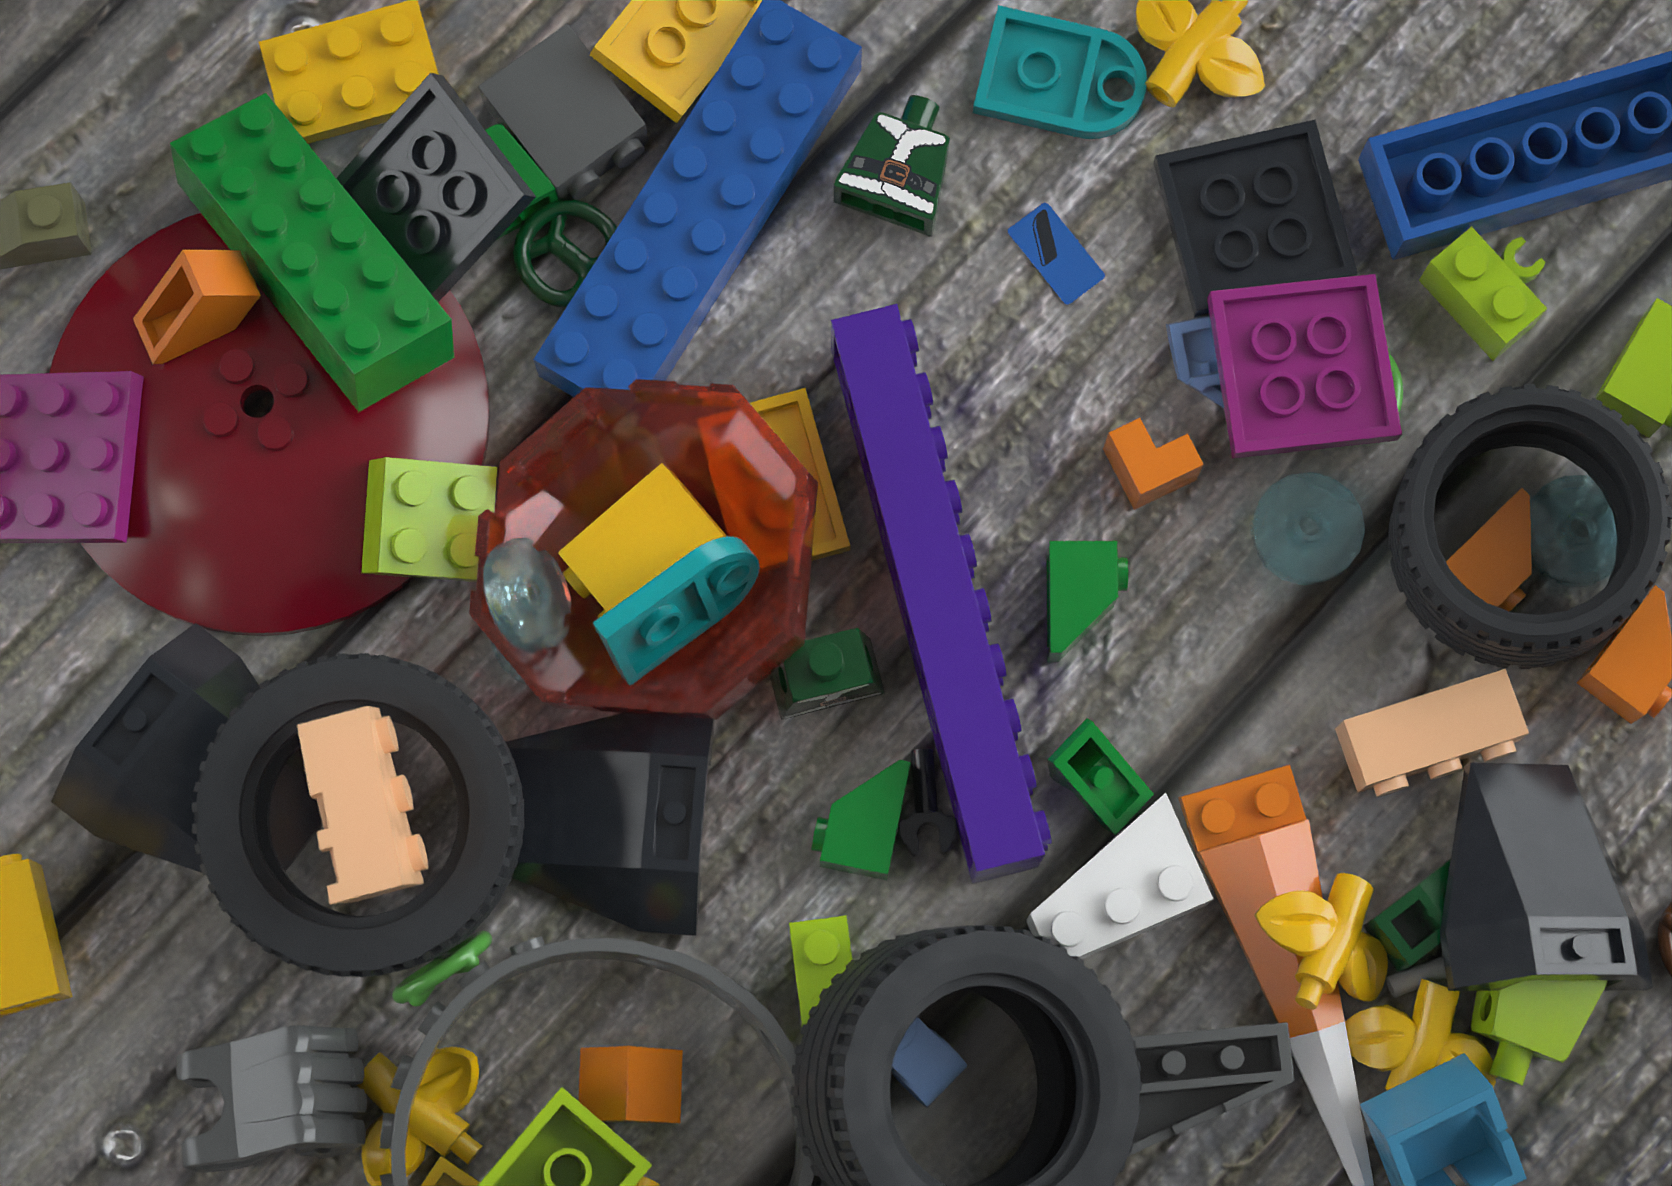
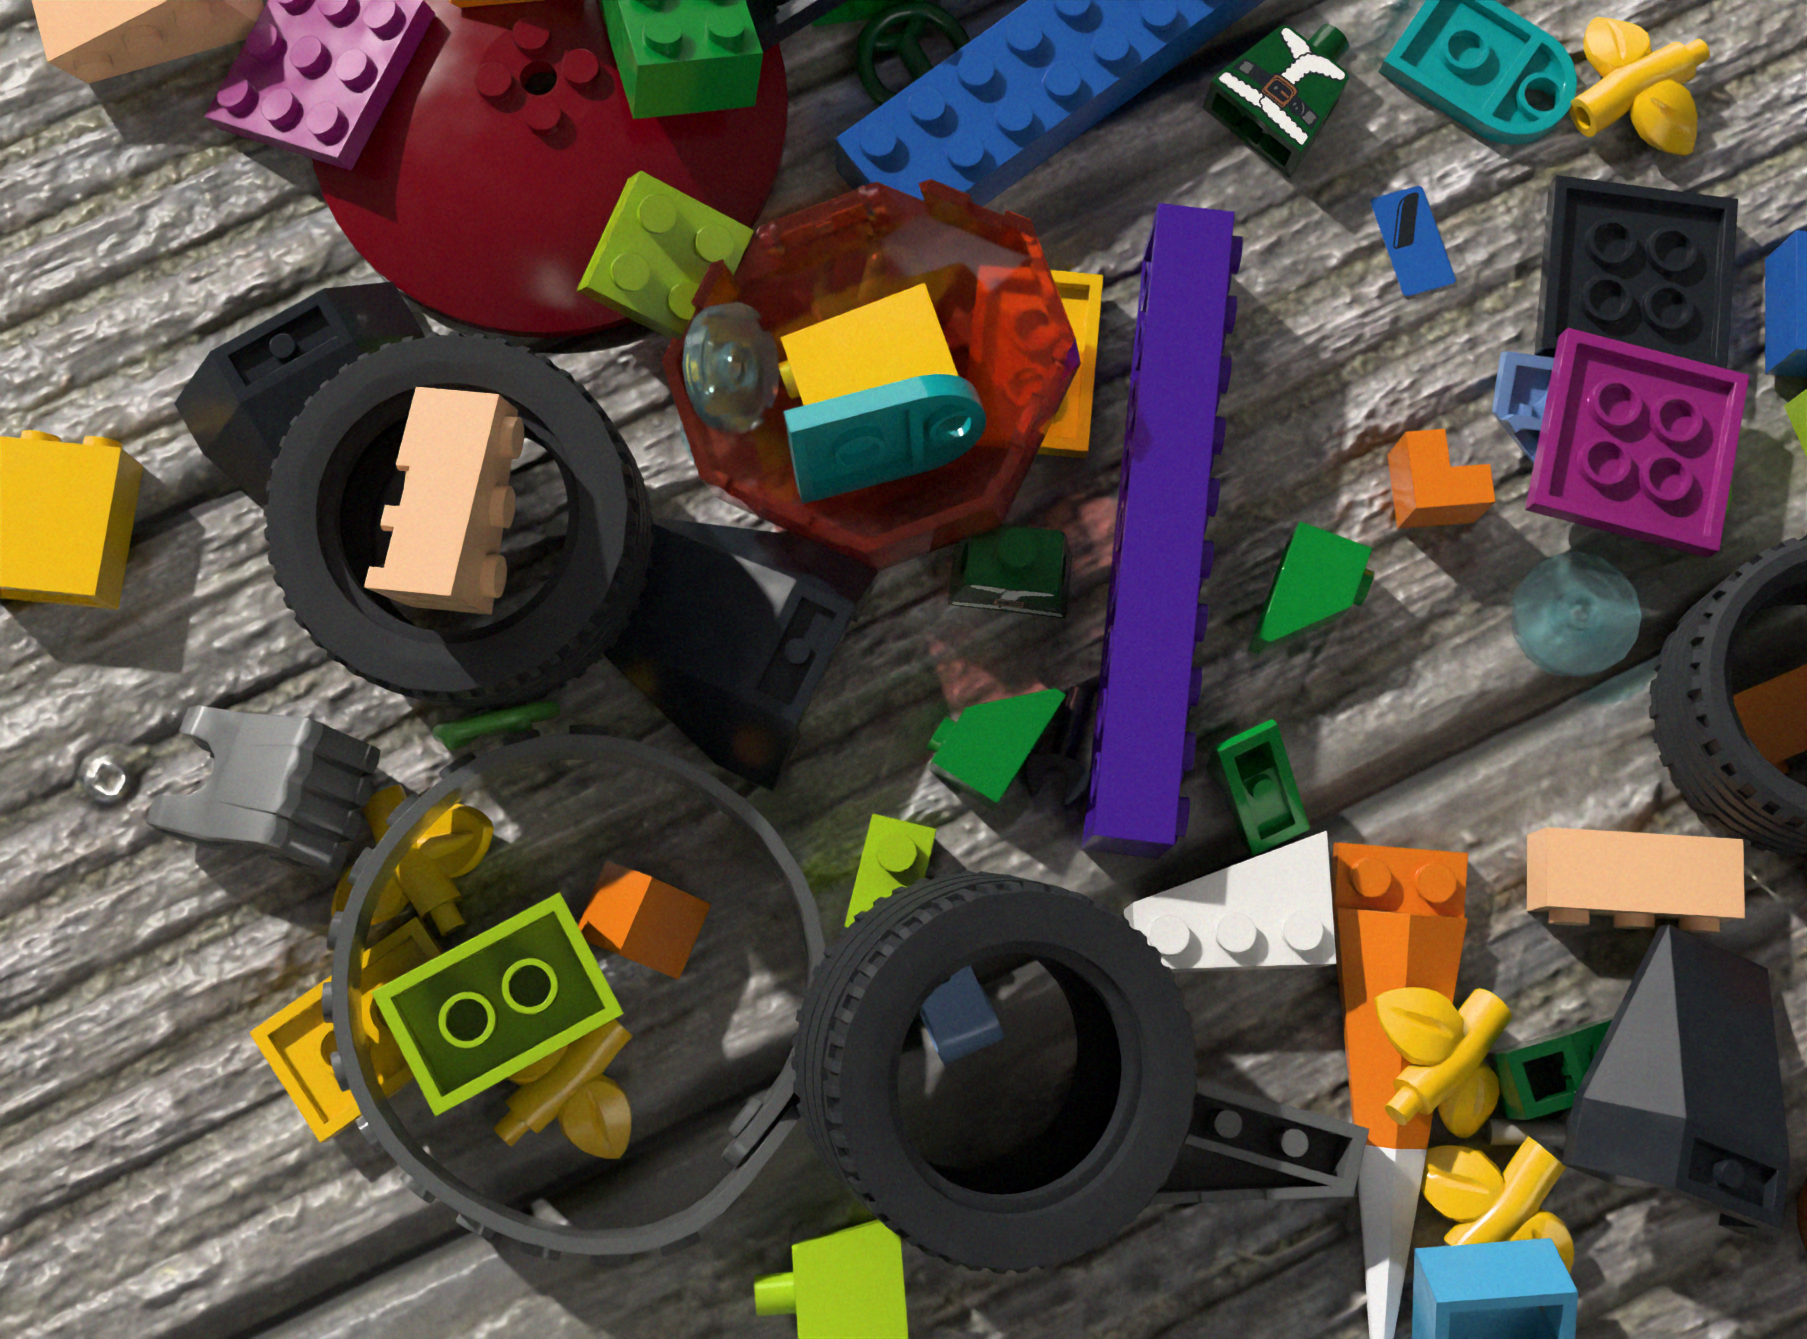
camera: 20 degrees right, 0 degrees up
lime torso [1471,980,1608,1086] -> none

